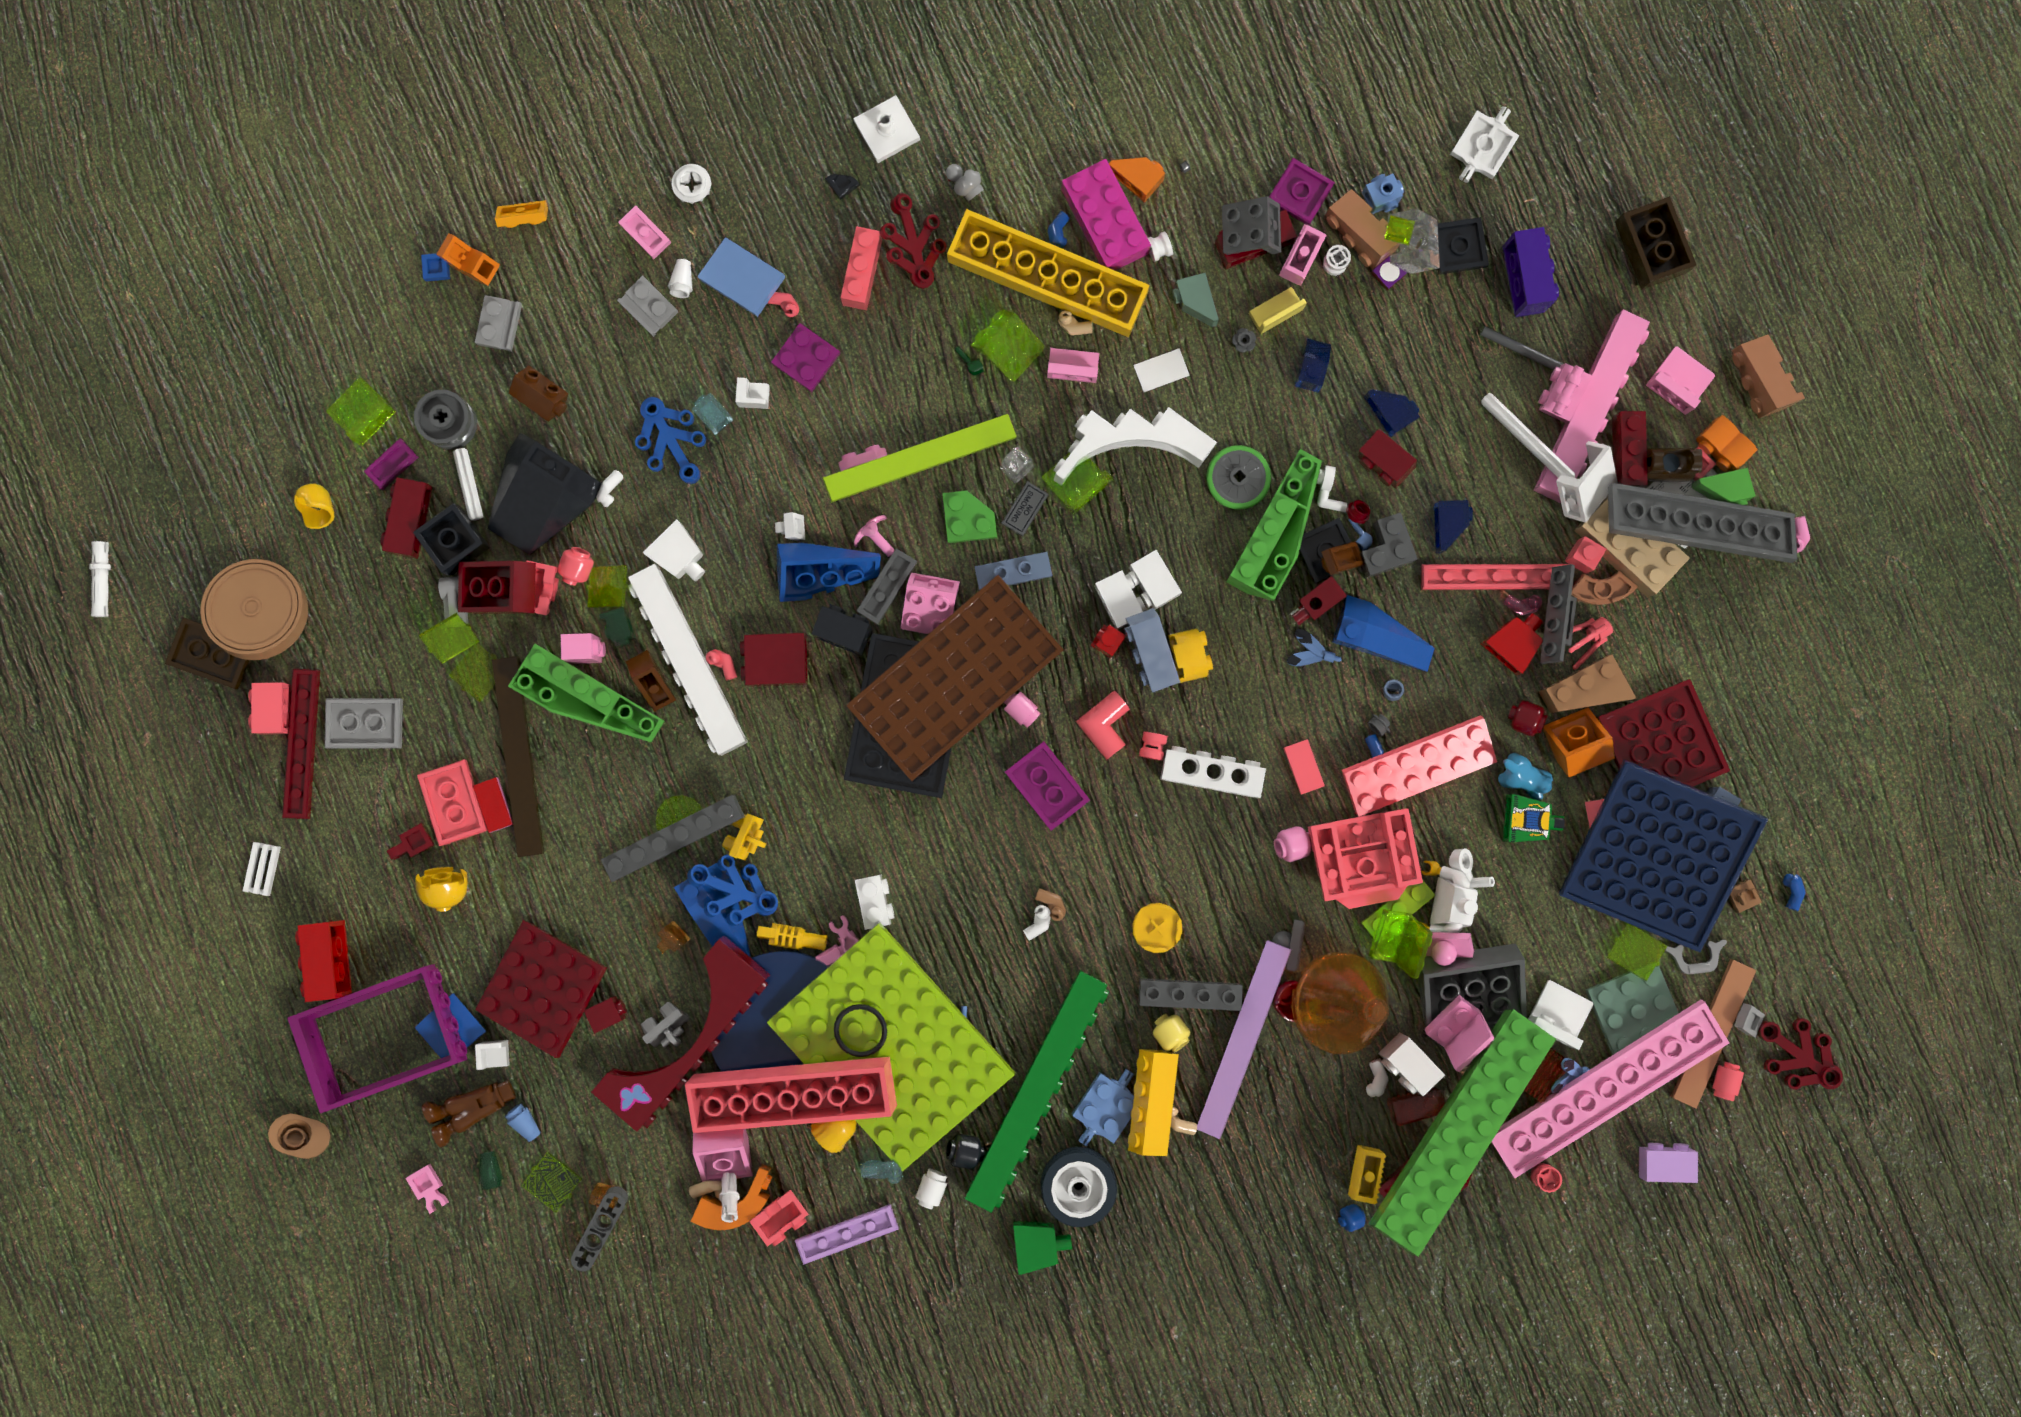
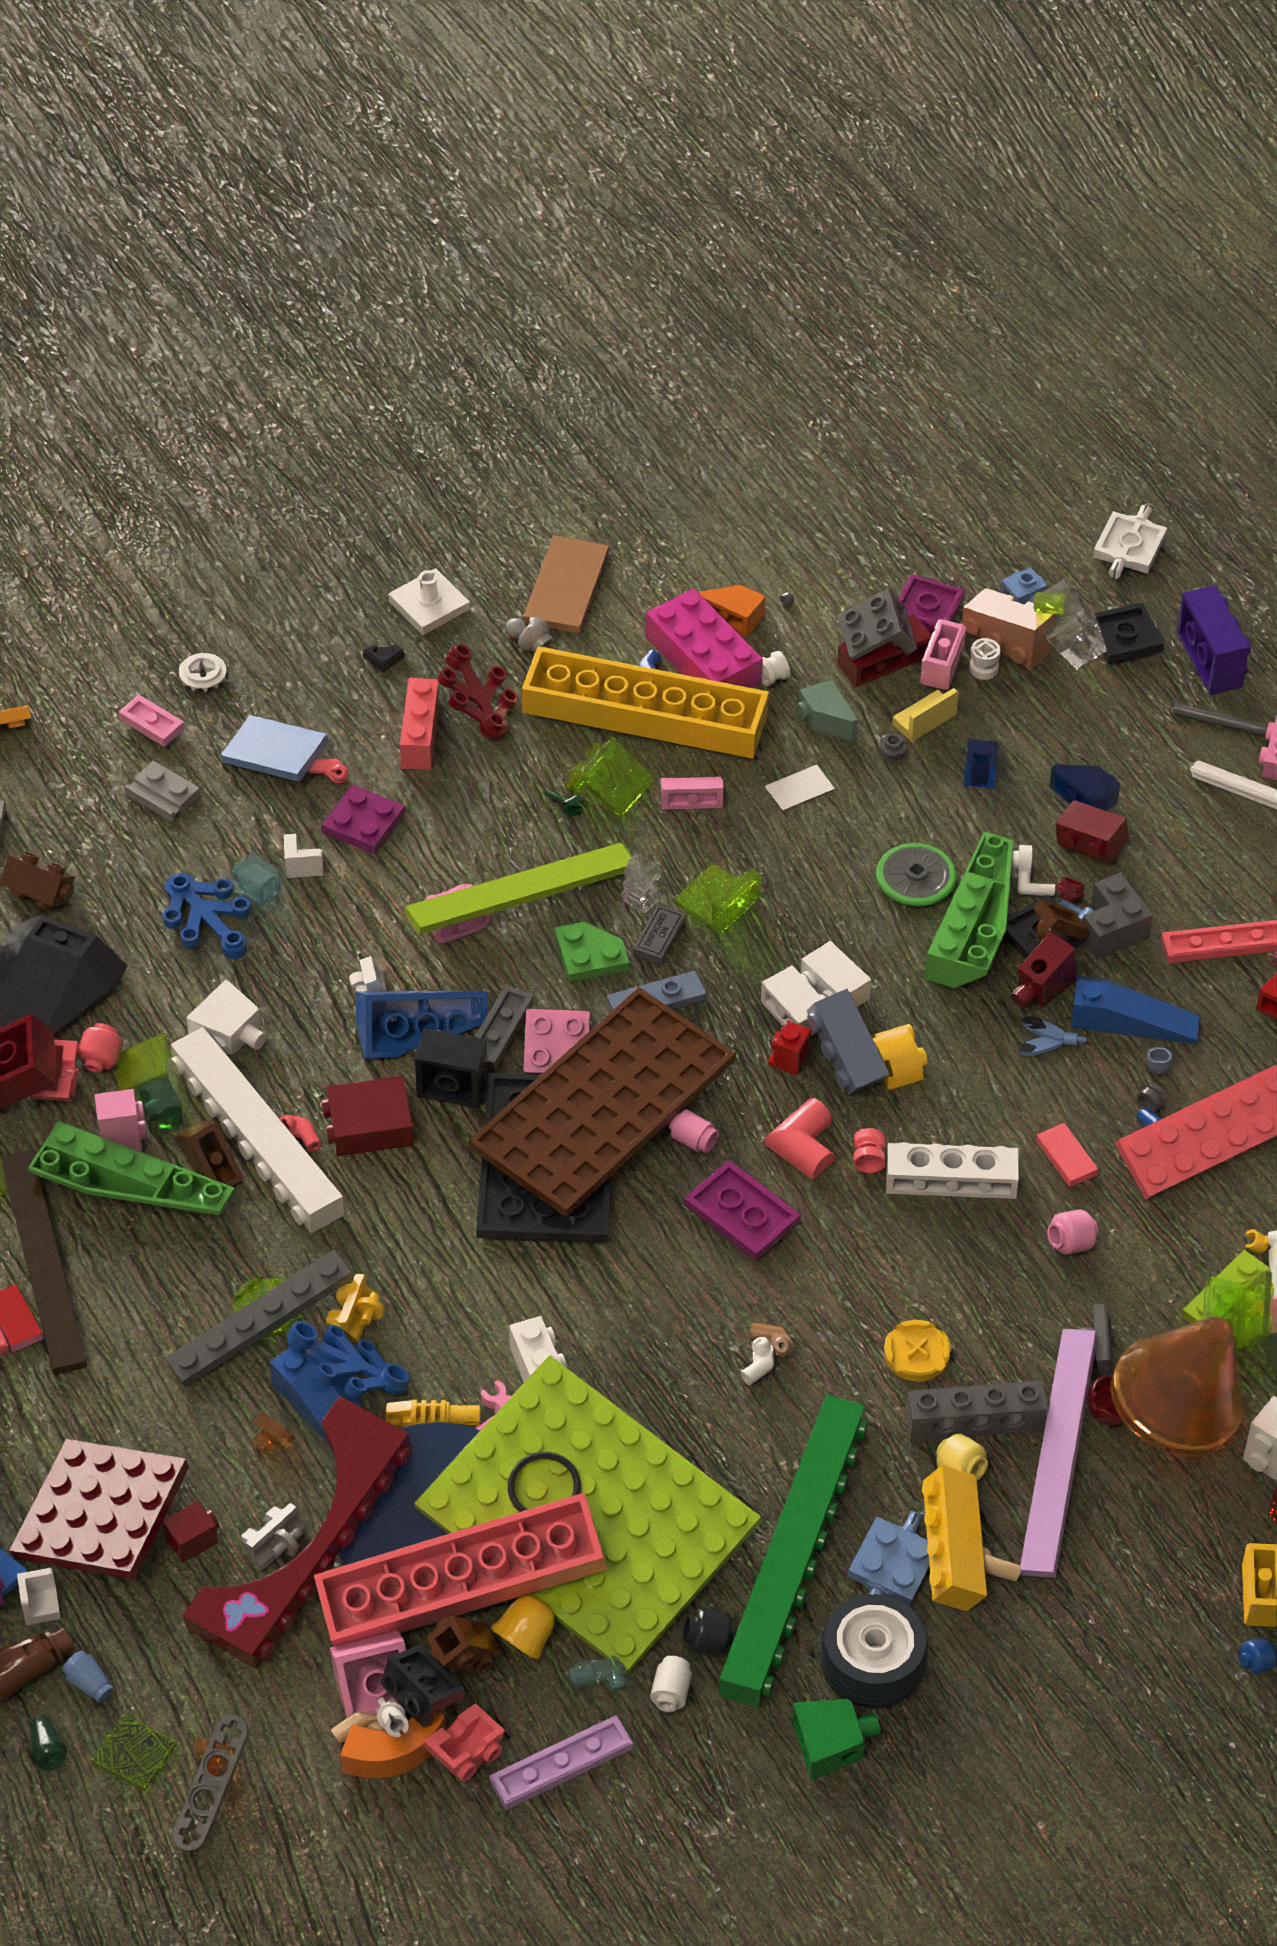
camera: 10 degrees left, 35 degrees down
white arm [596,470,623,507] -> none
white cone [668,259,693,298] -> none
bright pink plant [854,515,895,557] -> none
white arch [1053,407,1217,486] -> none
tan arm [1058,310,1093,336] -> none
coral slope [1308,808,1423,909] -> none
white arm [1366,1059,1388,1097] -> none
tile [1371,255,1407,291] -> none
clear blue slope [1433,500,1473,554] -> none
none -> black bracket [381,1645,465,1728]
none -> reddish brown brick [426,1616,503,1673]
none -> medium nougat tile [523,535,609,634]

